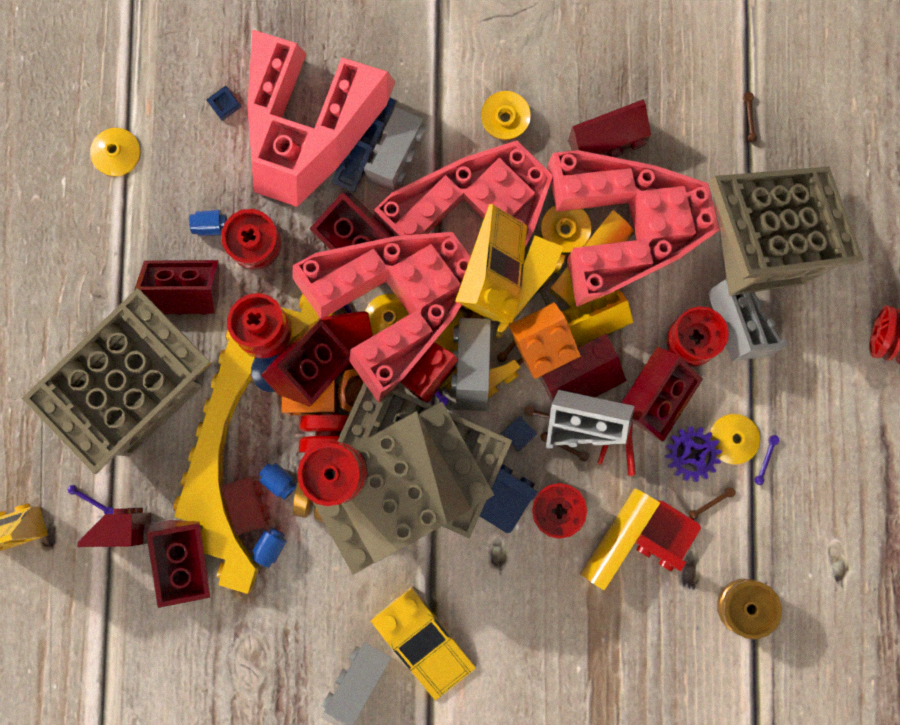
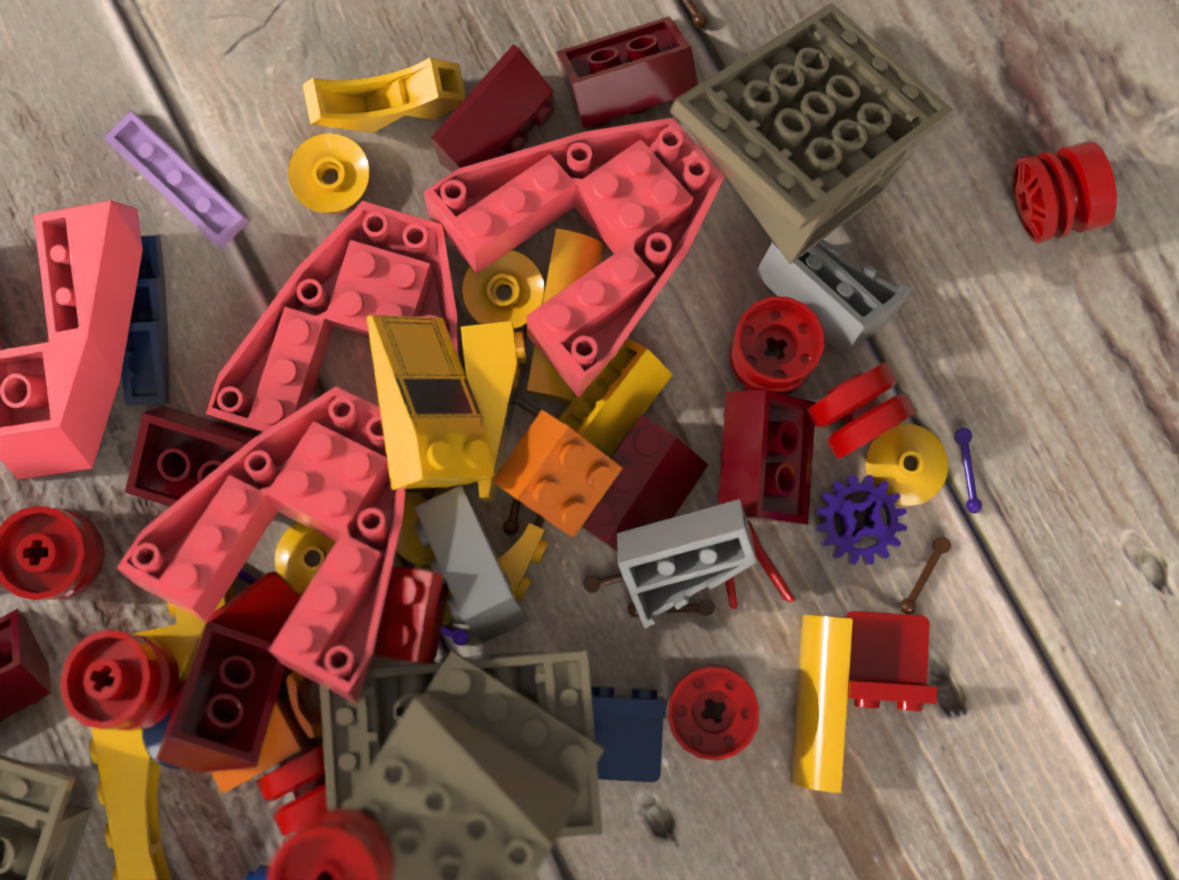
camera: 30 degrees left, 0 degrees up
light grey wedge [364,107,426,192] -> none
dark blue tile [501,416,537,452] -> none
pearl gold wheel [717,578,782,639] -> none
none -> lavender tile [104,110,250,250]
none -> yellow arch [303,58,466,133]
none -> dark red slope [556,16,698,128]
none -> red wheel [807,361,918,460]

